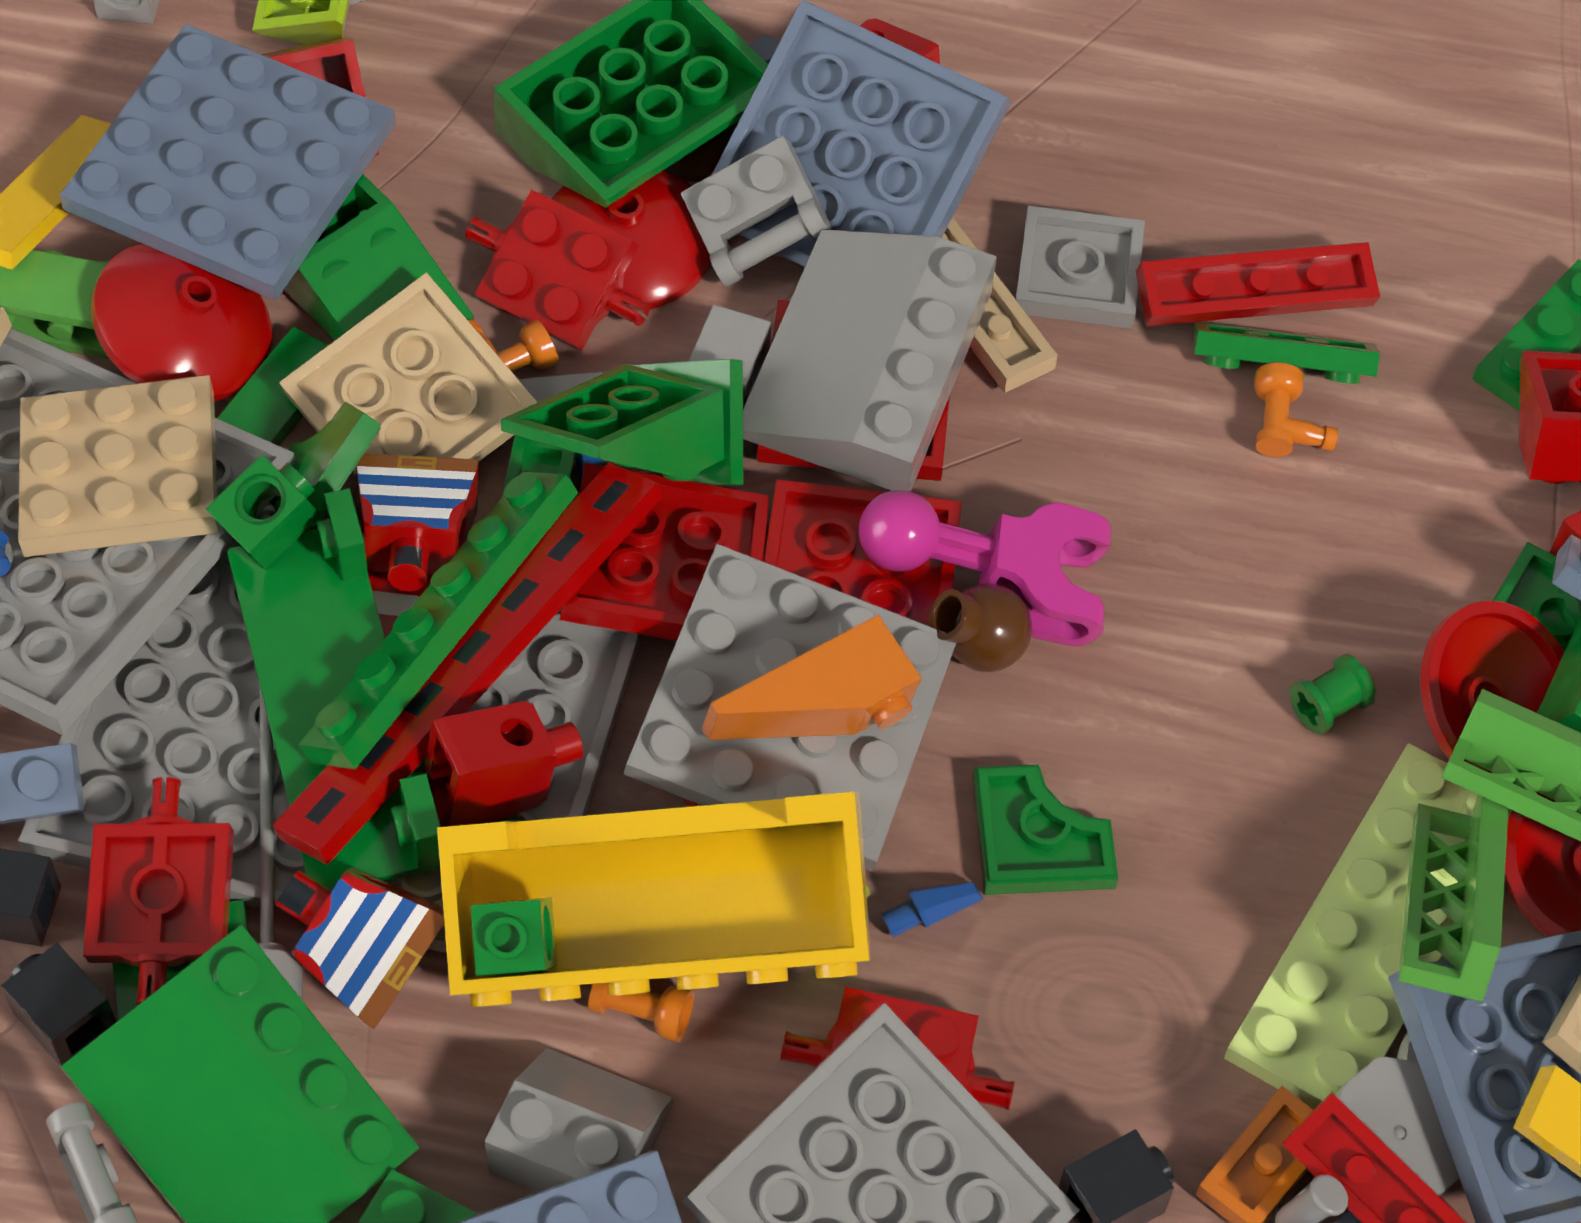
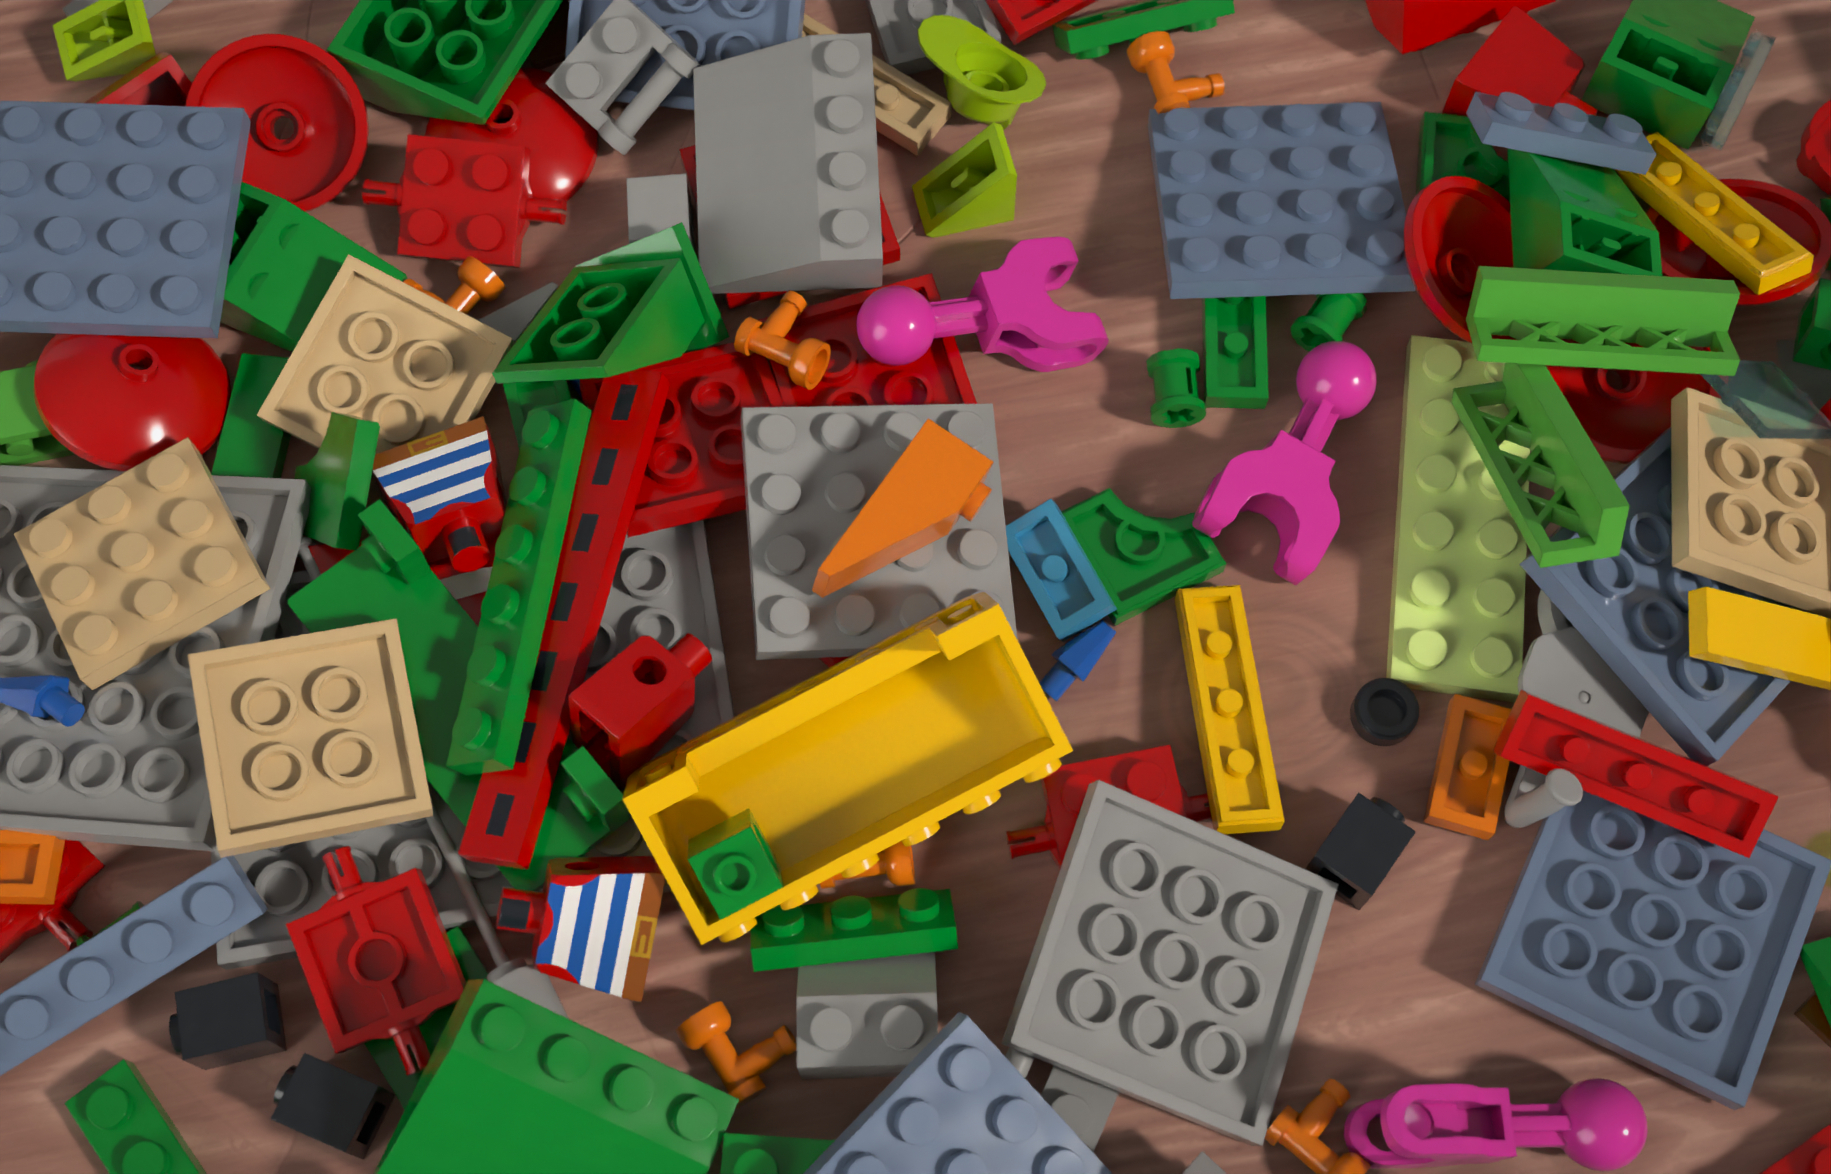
camera: 20 degrees left, 10 degrees up
green brick [205,454,322,569] -> none
reddish brown piece [929,584,1032,672] -> none
none -> red dish [185,34,369,212]
none -> tan plate [188,619,433,858]
none -> orange piece [675,1001,797,1109]
none -> orange piece [734,290,831,390]
none -> green plate [750,888,958,972]
none -> lime slope [912,122,1017,238]
none -> lime piece [917,15,1046,130]
none -> dark azure plate [1006,499,1117,642]
none -> green bush [1146,348,1206,428]
none -> sand blue plate [1148,102,1415,299]
none -> yellow tile [1174,585,1285,834]
none -> dark pink piece [1192,341,1377,586]
none -> green plate [1202,296,1269,409]
none -> black tile [1350,678,1419,746]

